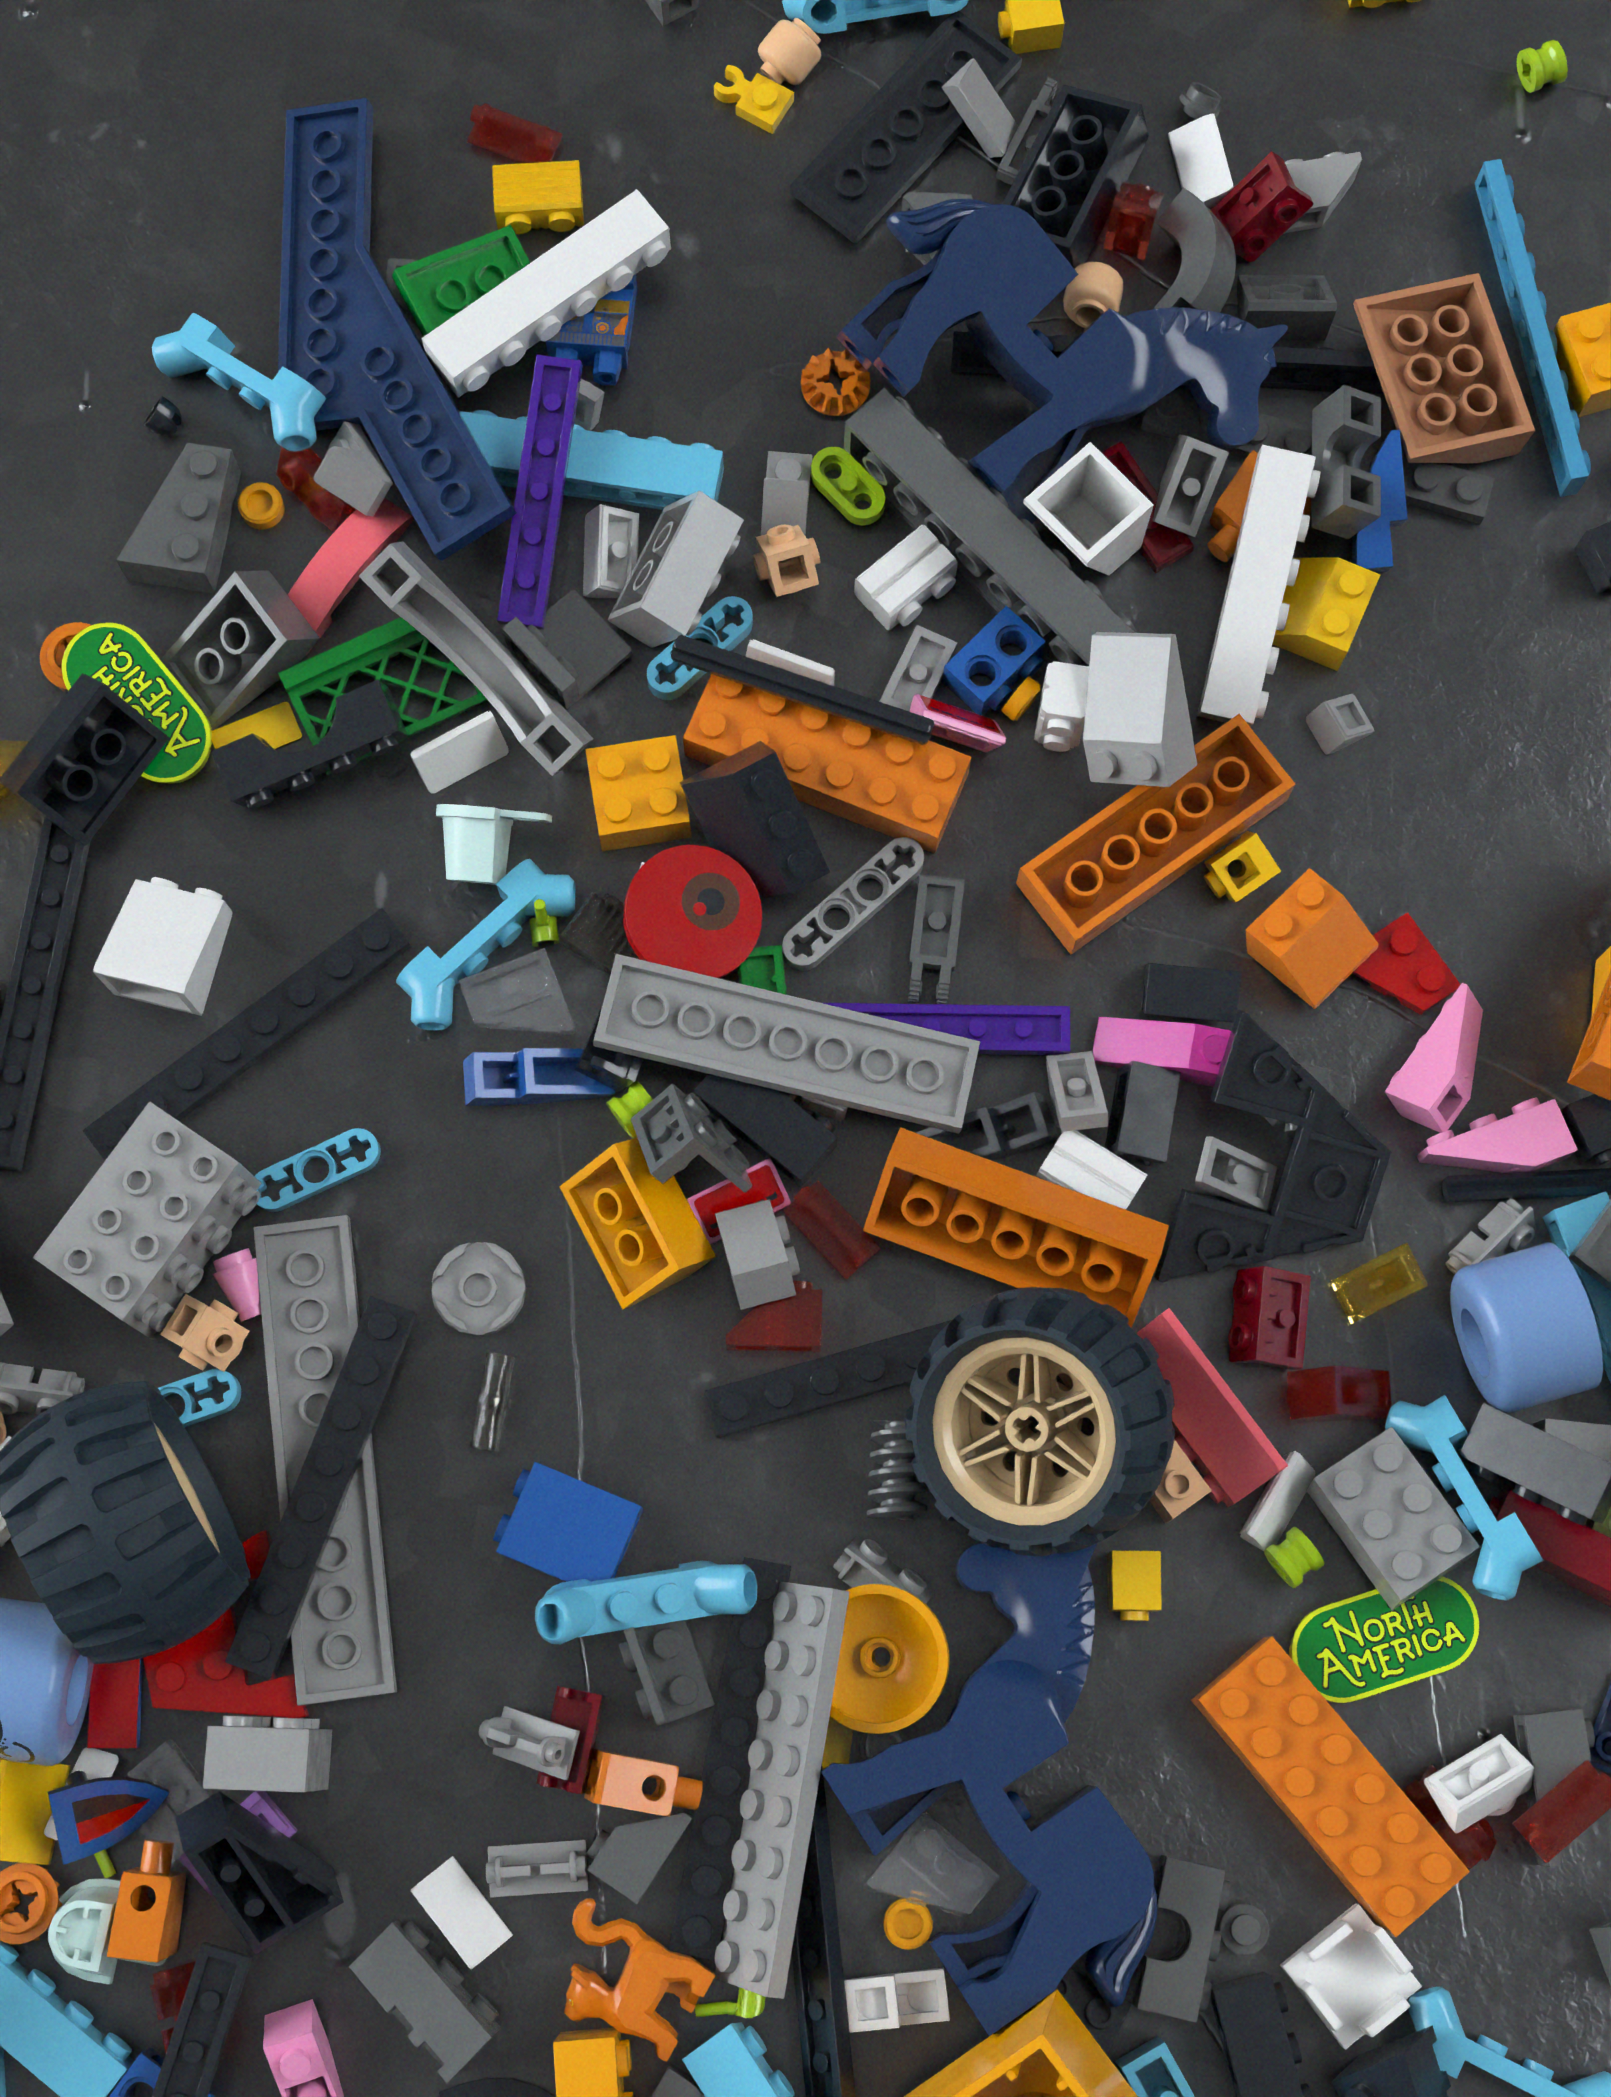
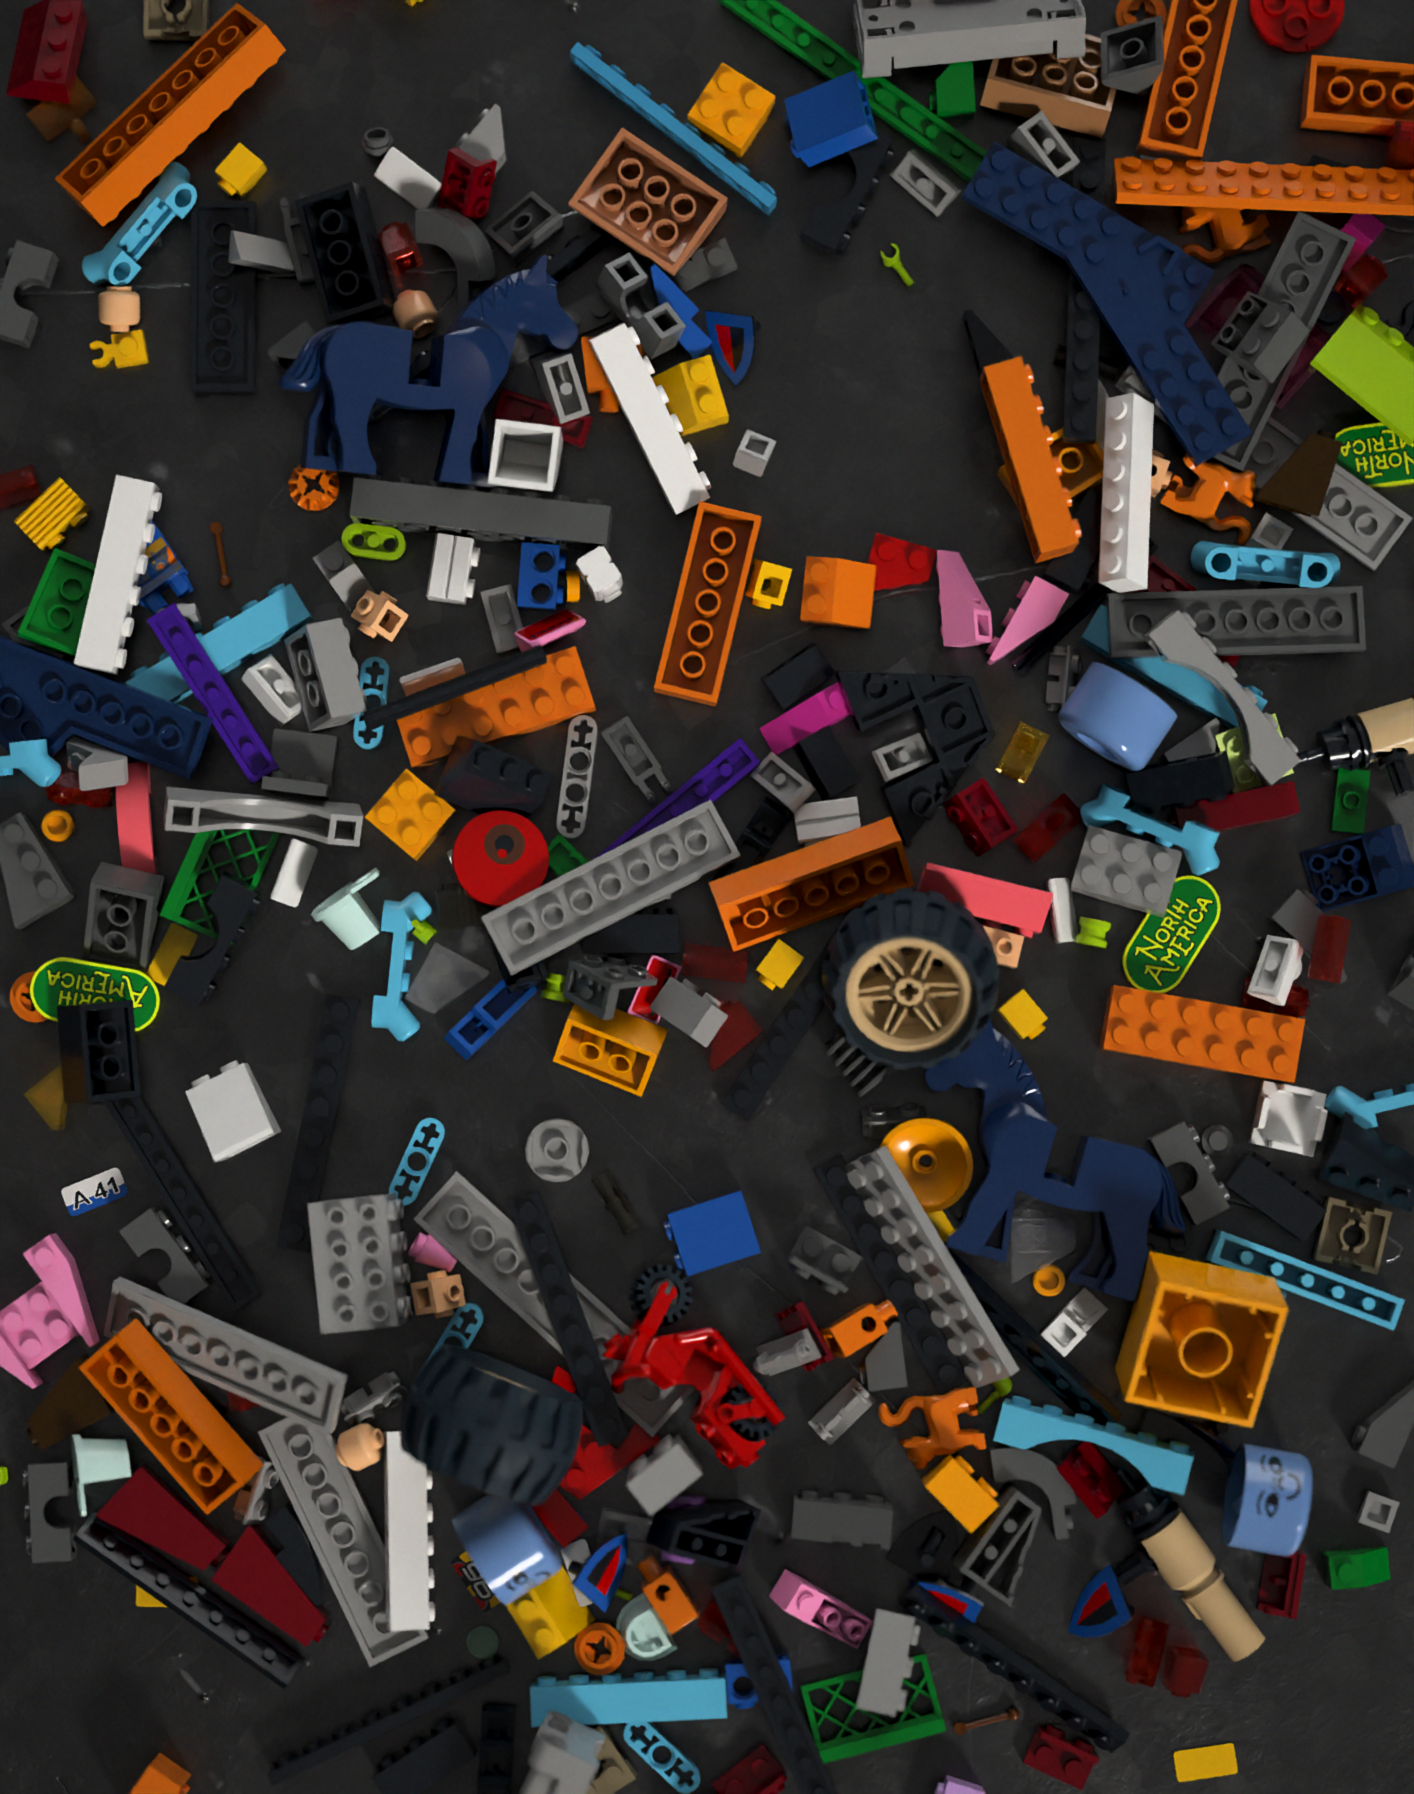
camera: 40 degrees left, 10 degrees up
white slope [411,1856,513,1970] -> none
medium azure plate [535,1561,757,1645] -> none
slope [1083,632,1197,787] -> none
none -> reddish brown hinge [210,522,231,587]
none -> red piece [602,1265,785,1470]
none -> shield [705,310,761,385]
none -> yellow brick [755,939,804,990]

